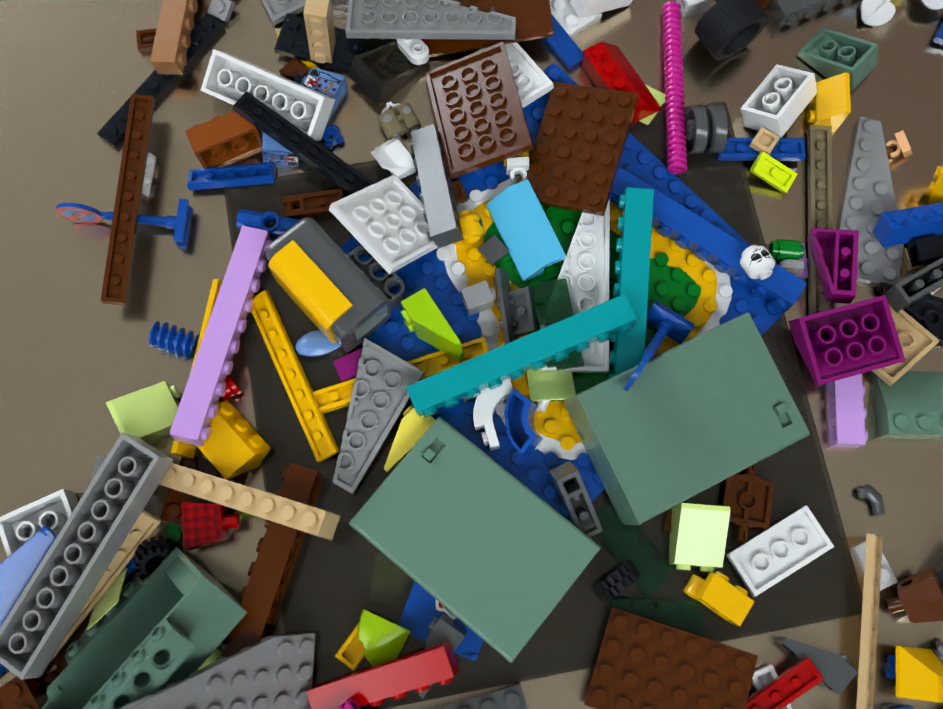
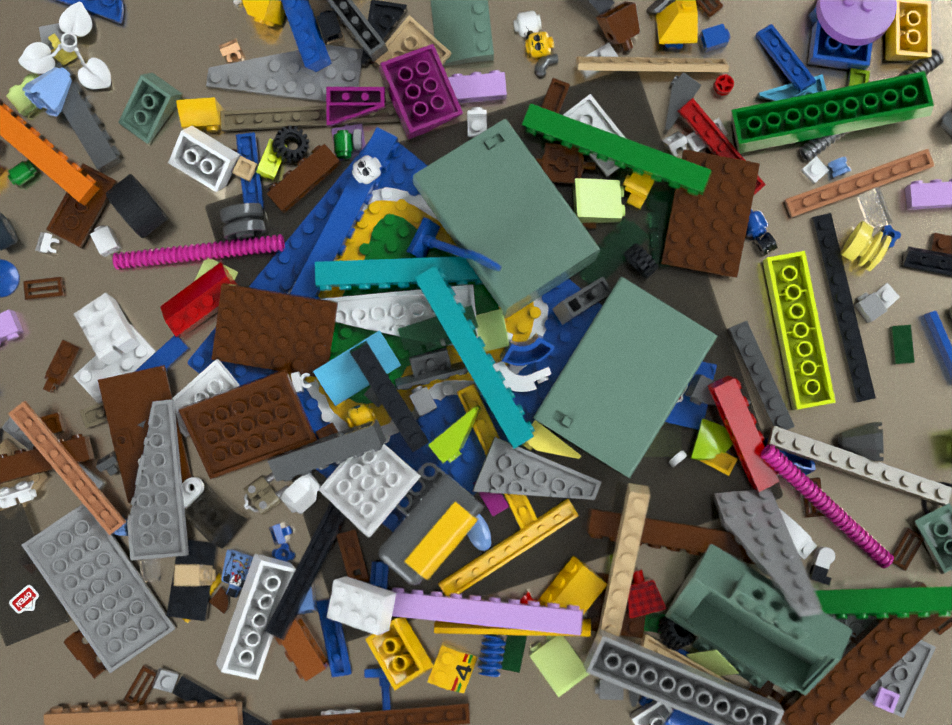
camera: 95 degrees left, 10 degrees up
none -> reddish brown brick [266,143,341,214]
none -> tile [269,524,292,546]
none -> black tyre [272,125,309,163]
none -> white brick [327,576,396,635]
none -> black brick [350,341,429,452]
none -> yellow slope [365,617,434,691]
none -> yellow slope [427,642,478,693]
none -> white bracket [467,107,487,137]
none -> dark green tile [501,635,527,673]
none -> white head [513,11,542,37]
none -> green brick [522,103,712,196]
none -> yellow head [525,31,554,58]
none -> reddish brown tile [541,78,570,114]
none -> white tile [662,132,688,156]
none -> white tile [669,451,688,468]

